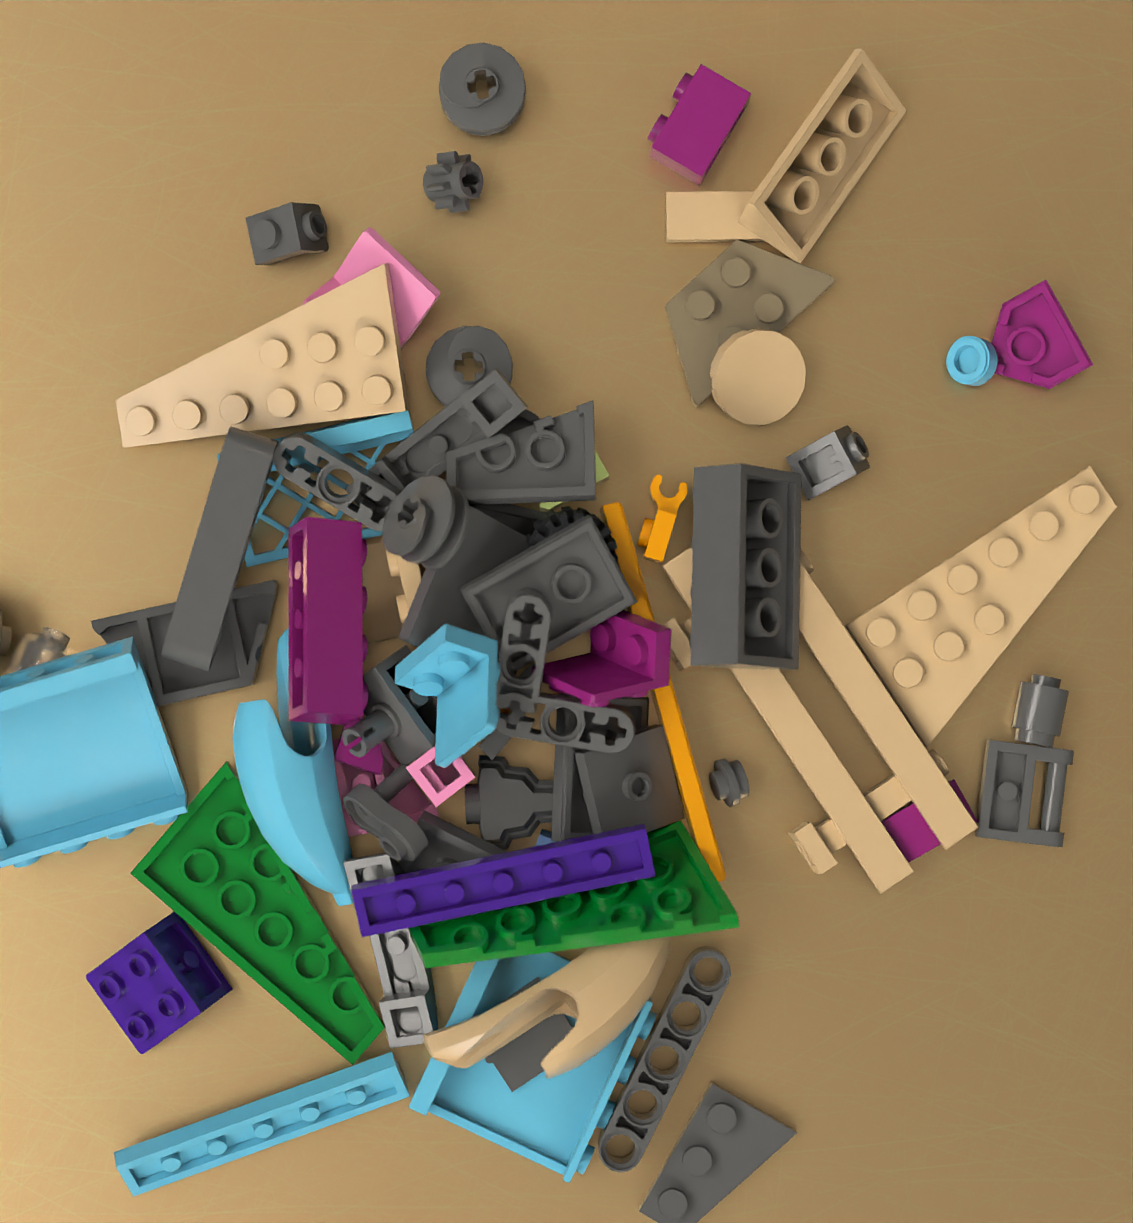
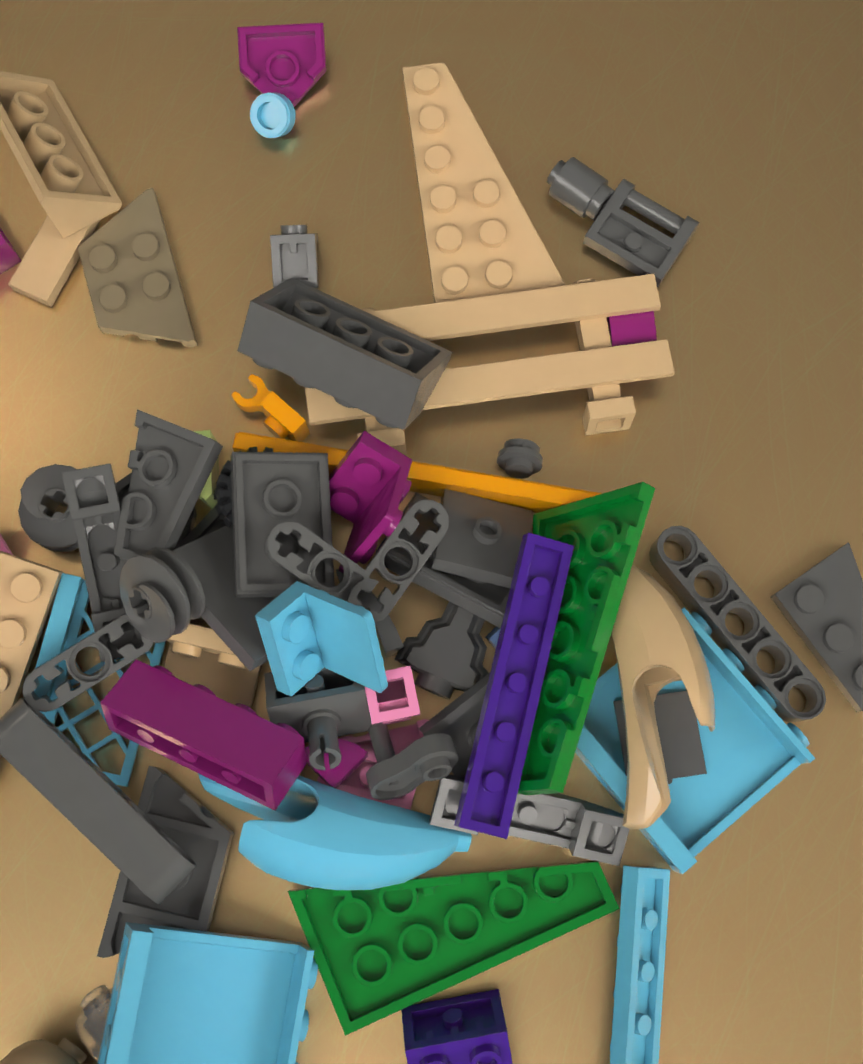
camera: 60 degrees left, 10 degrees down
tan tile [710,328,806,425] -> none

